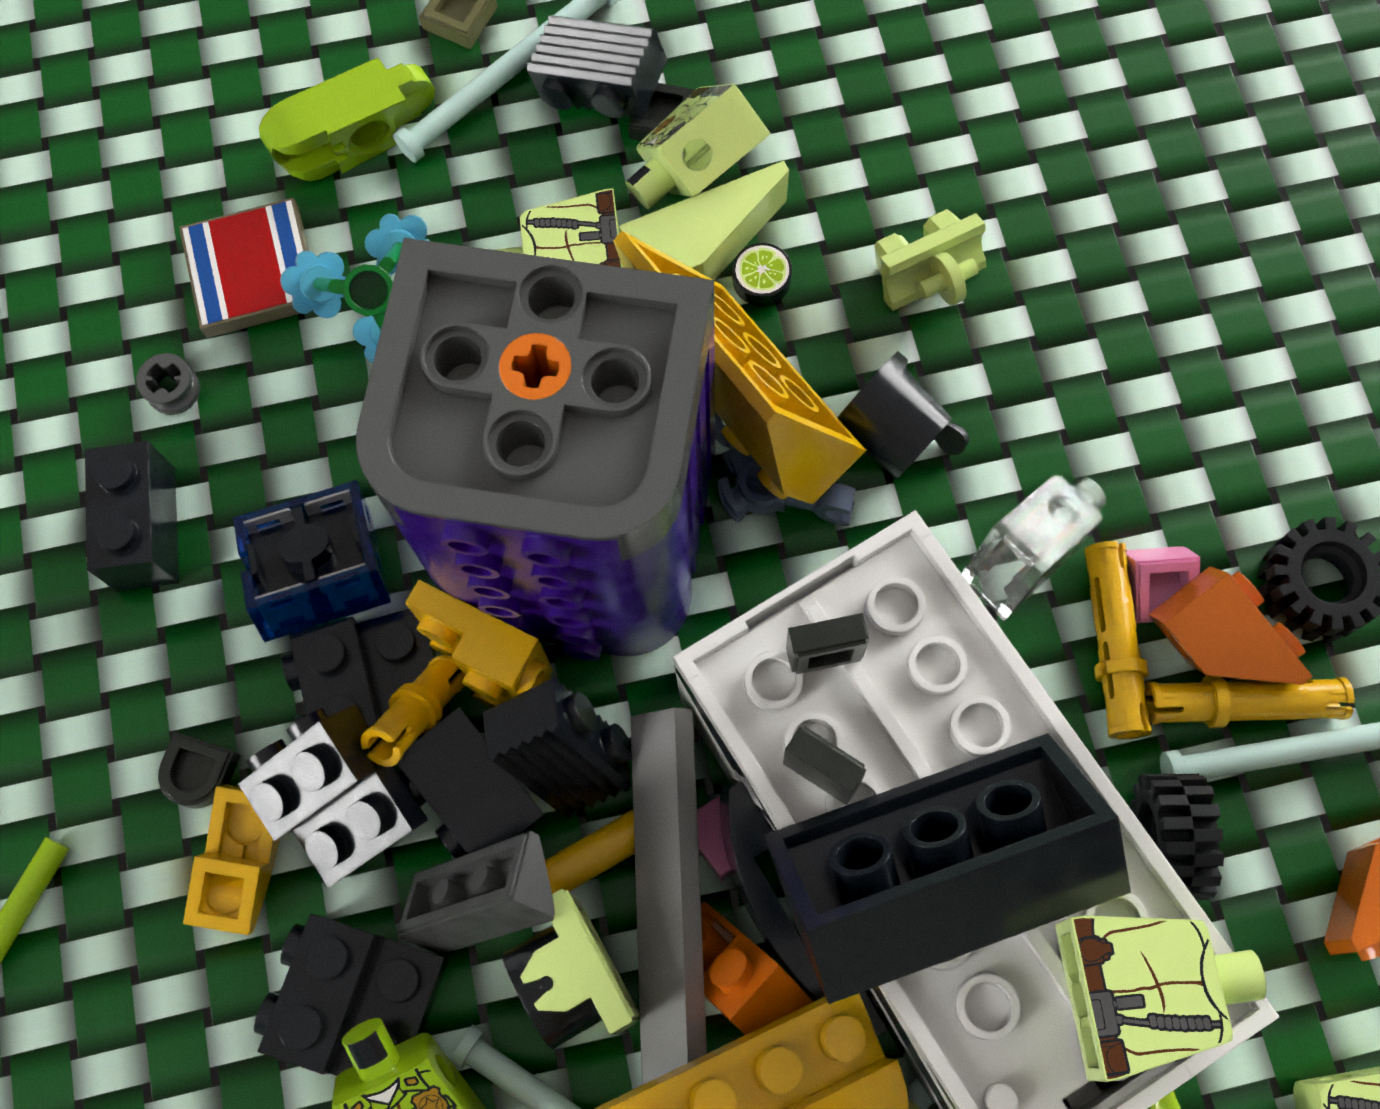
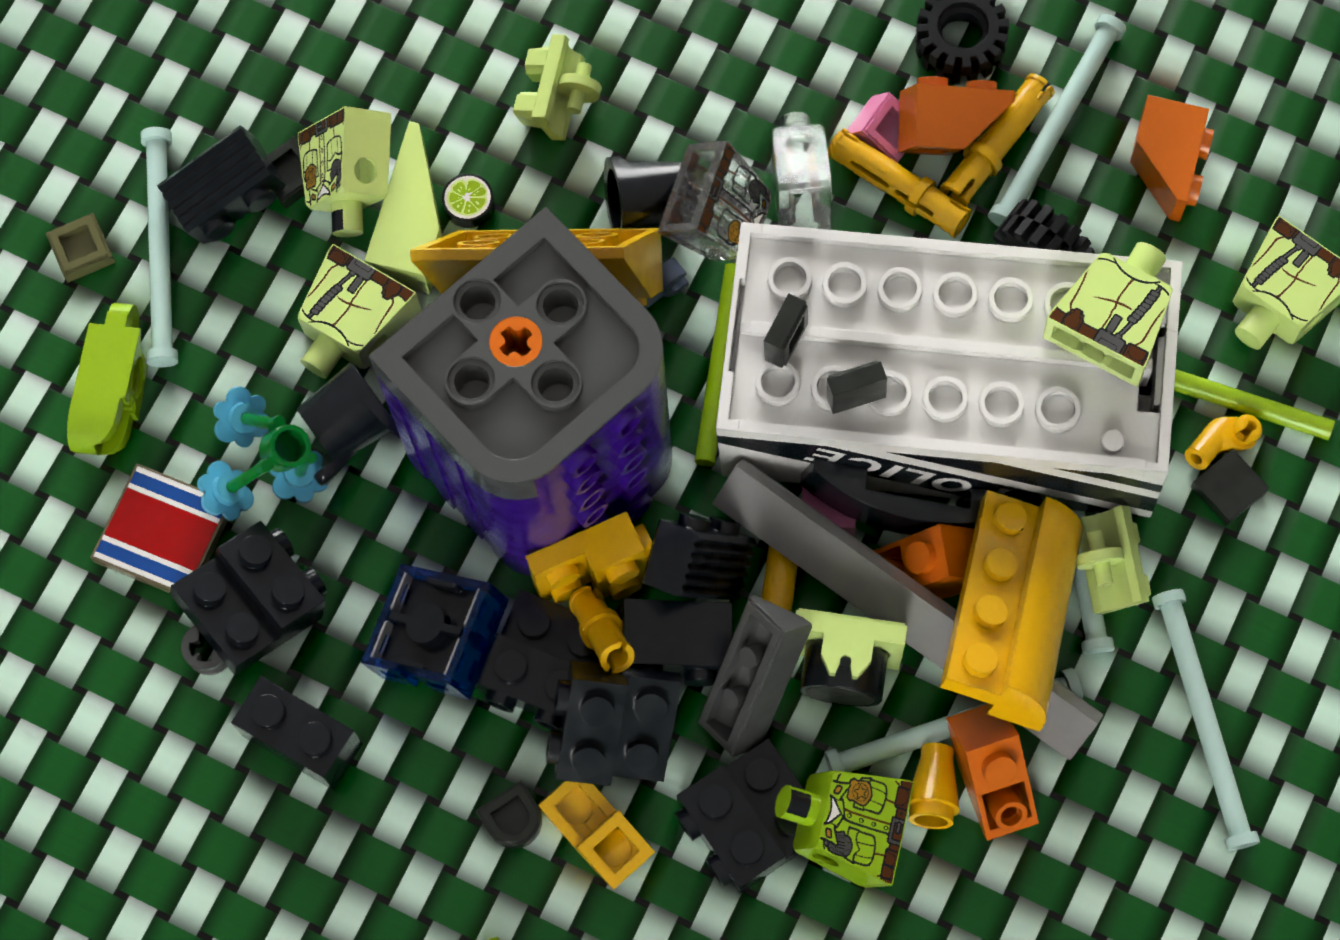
camera: 50 degrees left, 0 degrees up
black slope [764,733,1131,1004] -> none
none -> black plate [170,521,327,675]
none -> clear torso [658,141,772,261]

